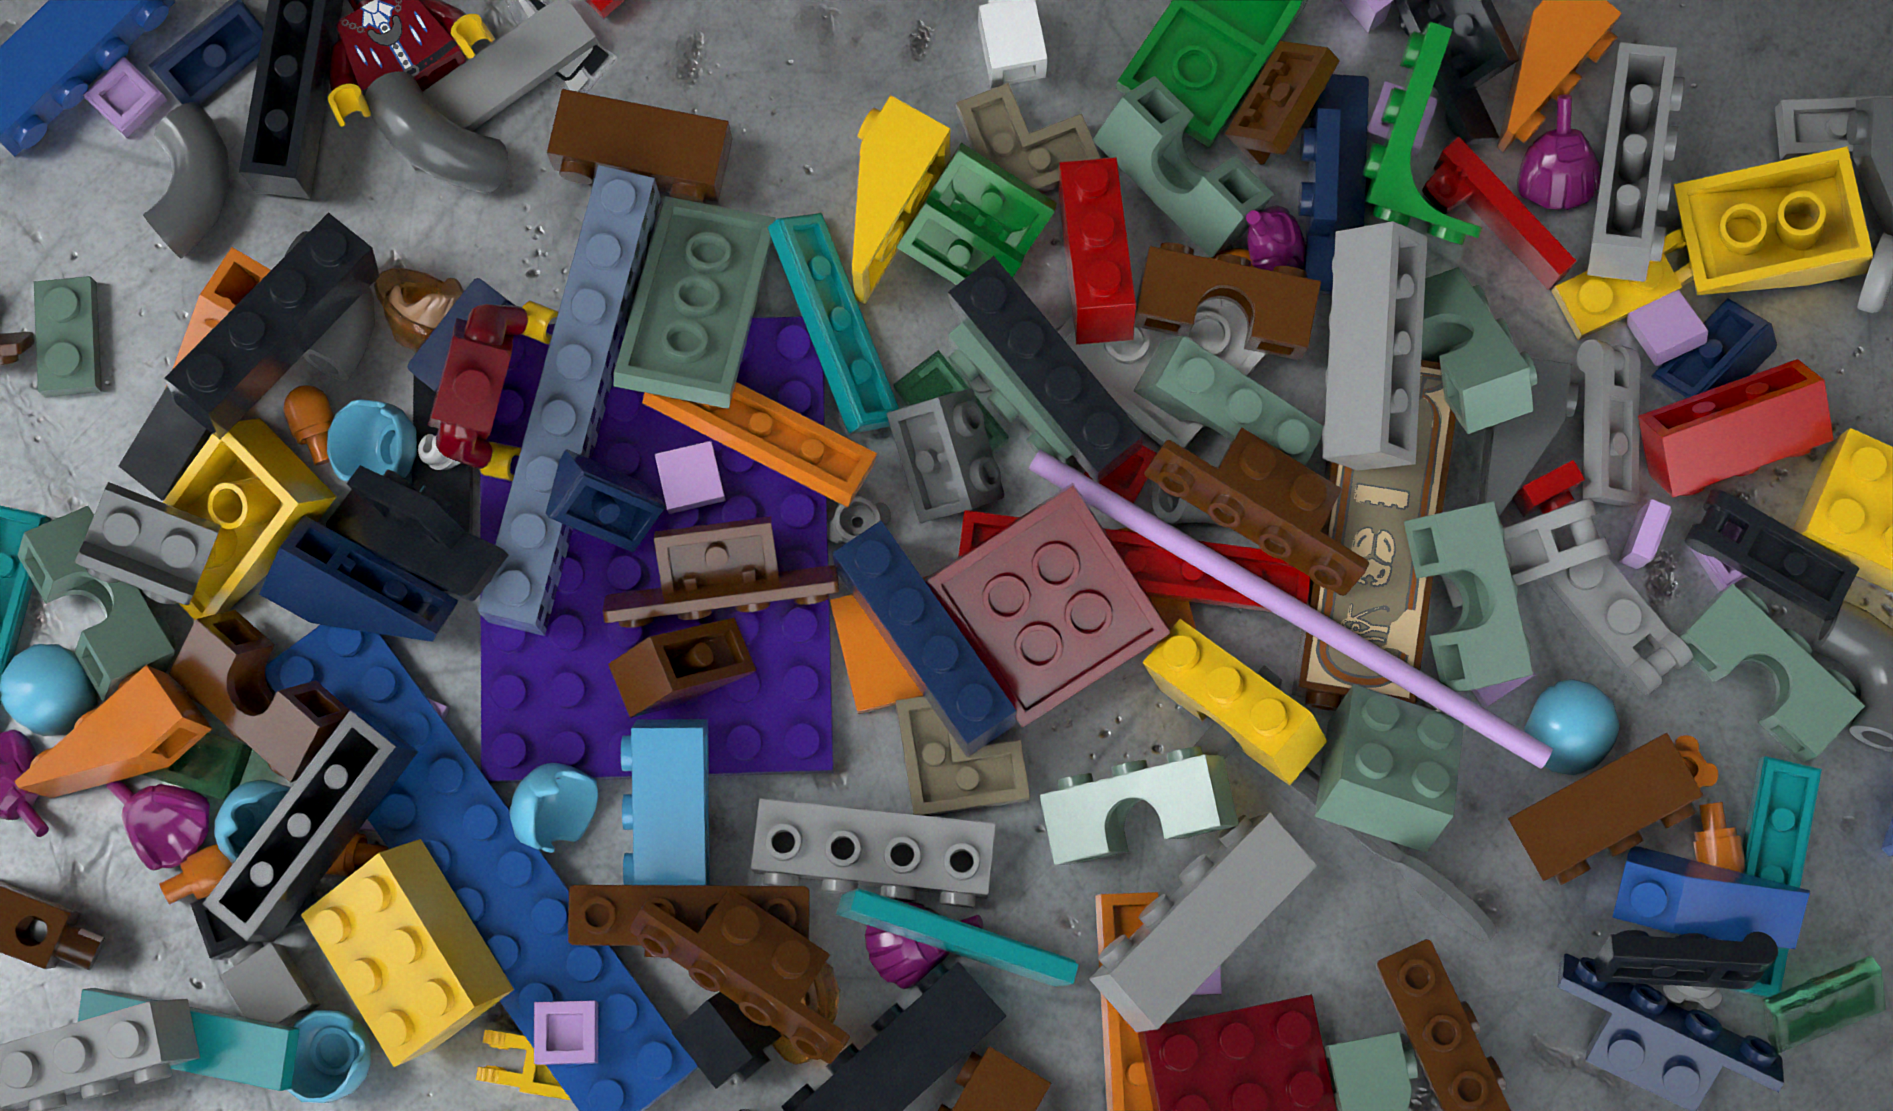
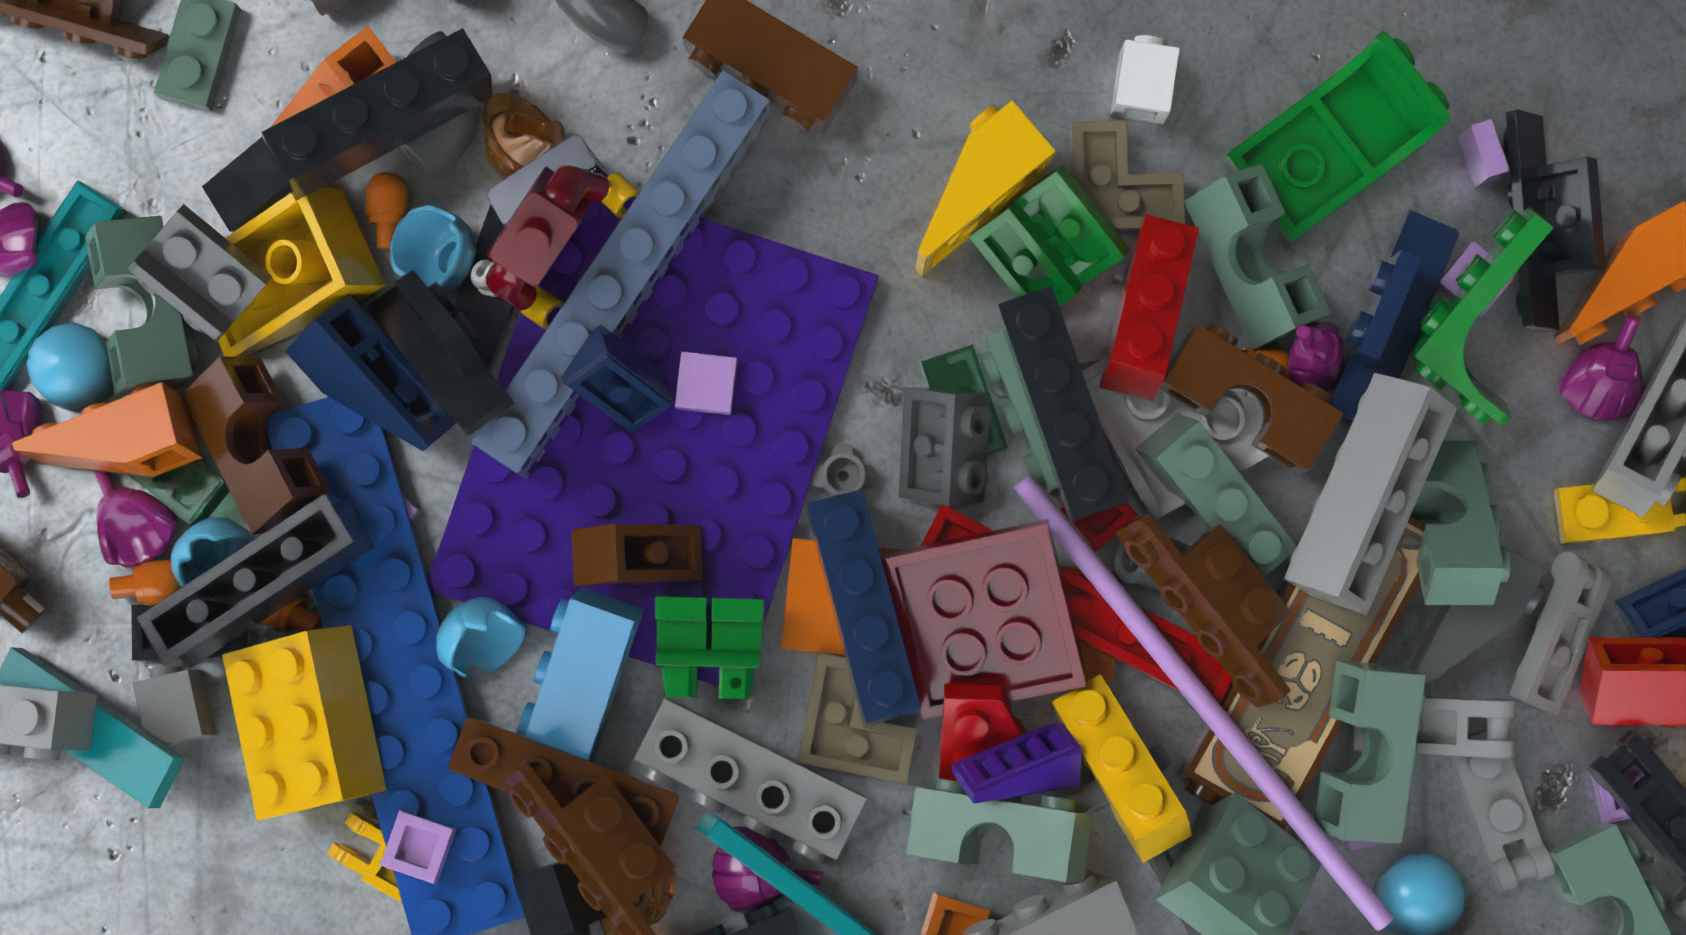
camera: 20 degrees right, 5 degrees up
medium azure hair [287,1010,371,1103] -> none
reddish brown bracket [602,516,840,628] -> none
sand green plate [614,196,776,409] -> none
orange plate [642,382,877,507] -> none
teal tile [767,213,899,434] -> none
reddish brown bracket [1225,41,1340,165] -> none
red hinge [1422,137,1577,291] -> none
red plate [1513,459,1585,517] -> none
lavender tile [1619,499,1672,570] -> none
lavender tile [1627,289,1708,366] -> none
none -> green hips [655,597,765,699]
none -> red wing [938,683,1027,781]
none -> dark purple slope [952,722,1082,804]

